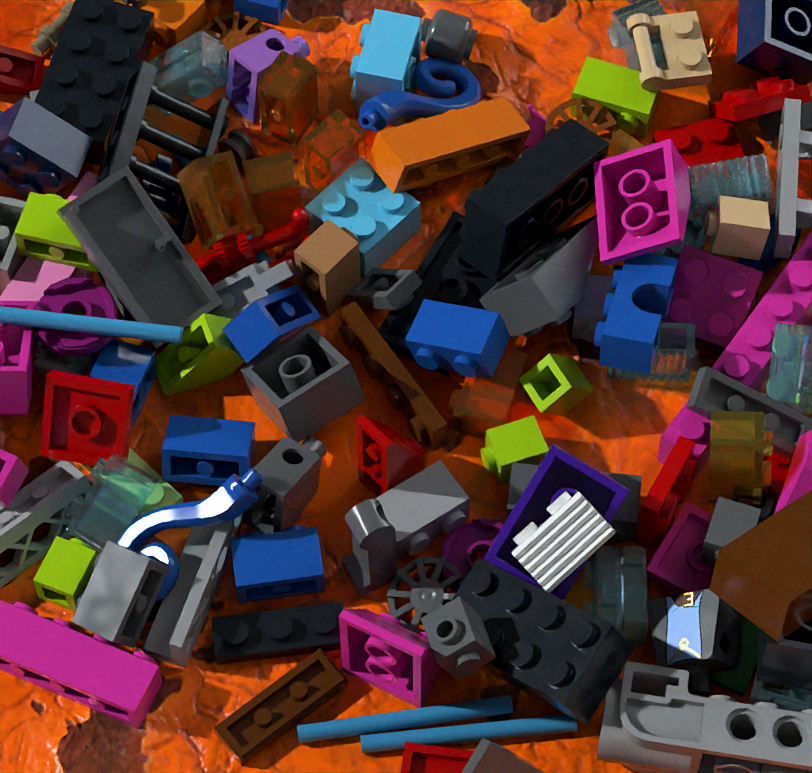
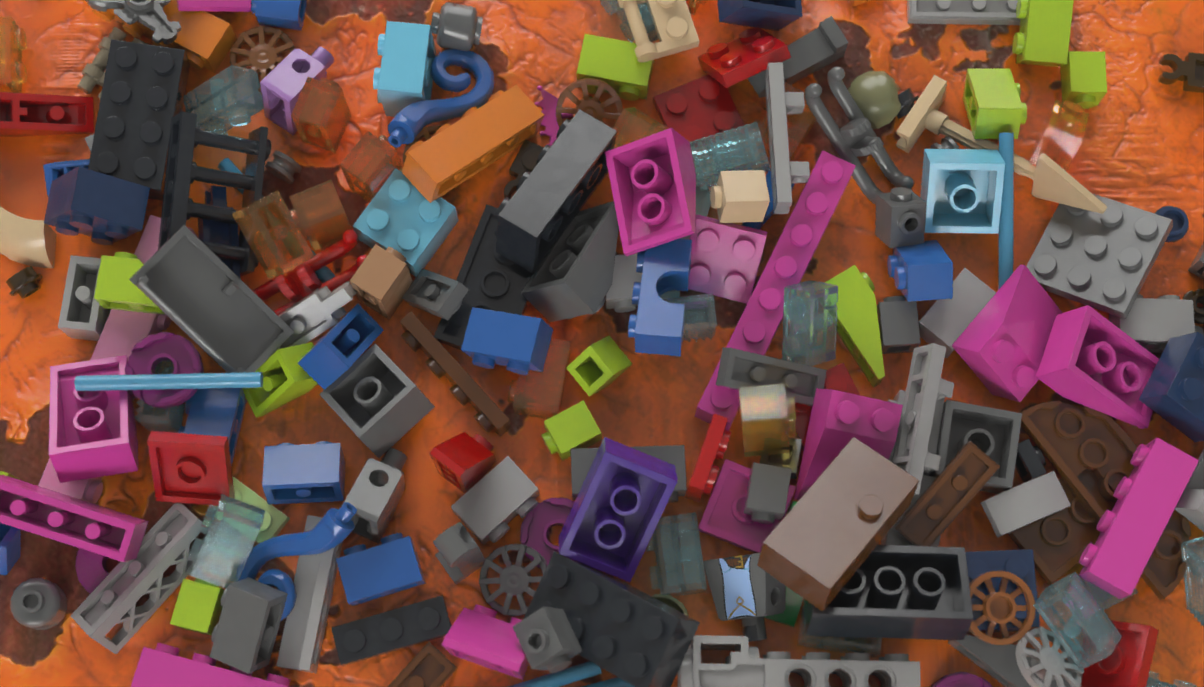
camera: 10 degrees left, 15 degrees up
white brick [512,491,616,593] -> none

